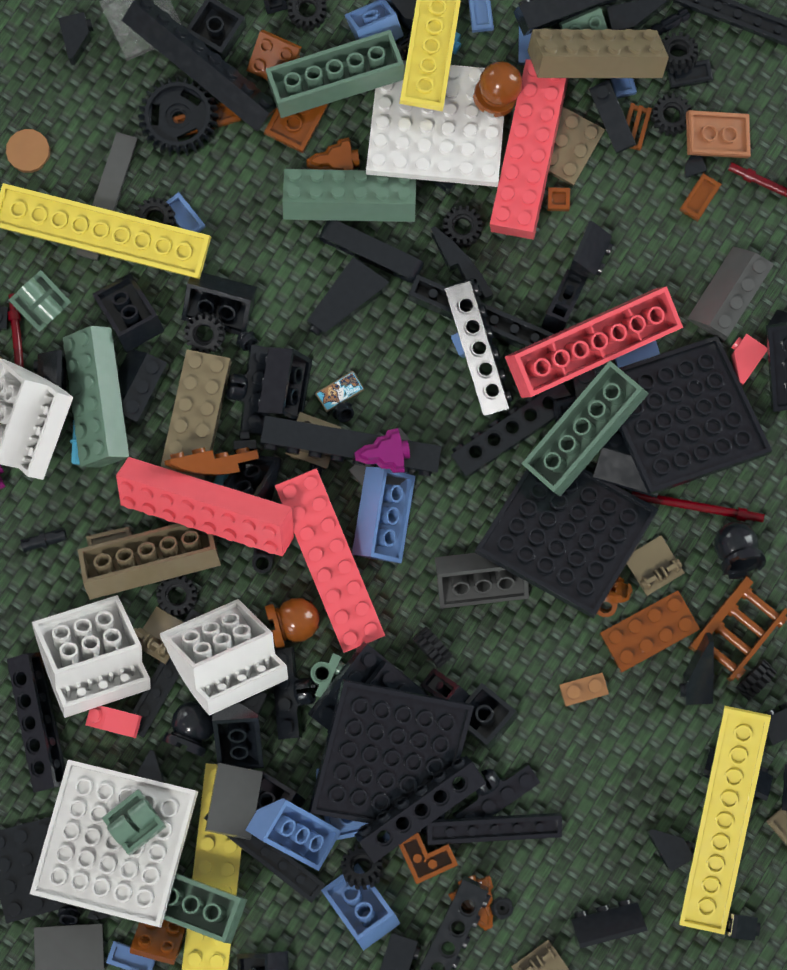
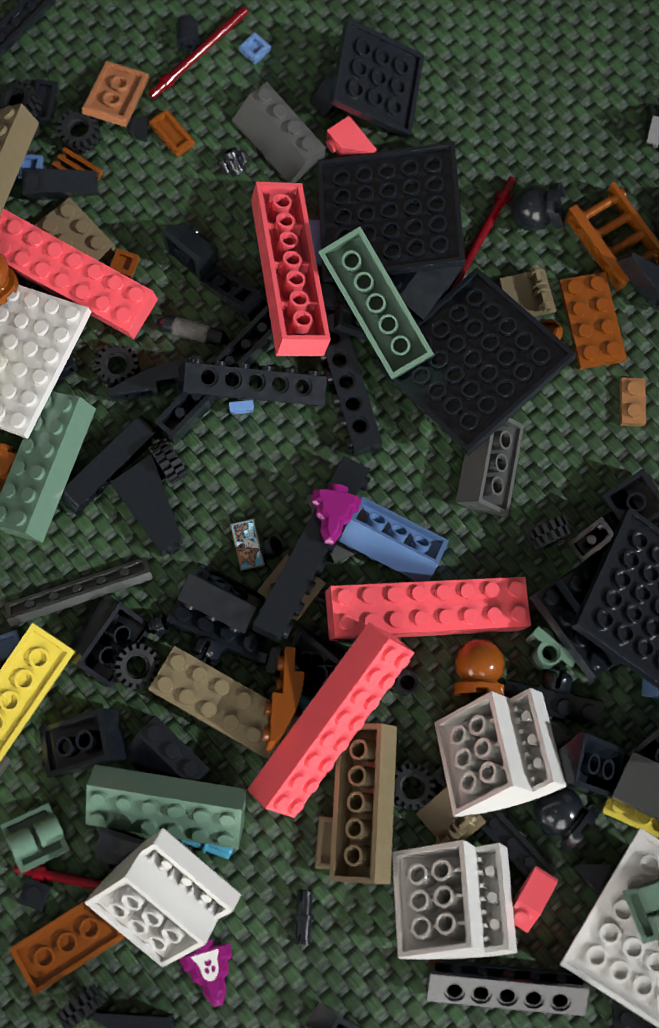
camera: 75 degrees left, 5 degrees down
none -> dark grey plate [5,557,153,627]
none -> black tyre [149,438,188,485]
none -> piece [156,315,229,346]
none -> black gear [219,147,249,176]

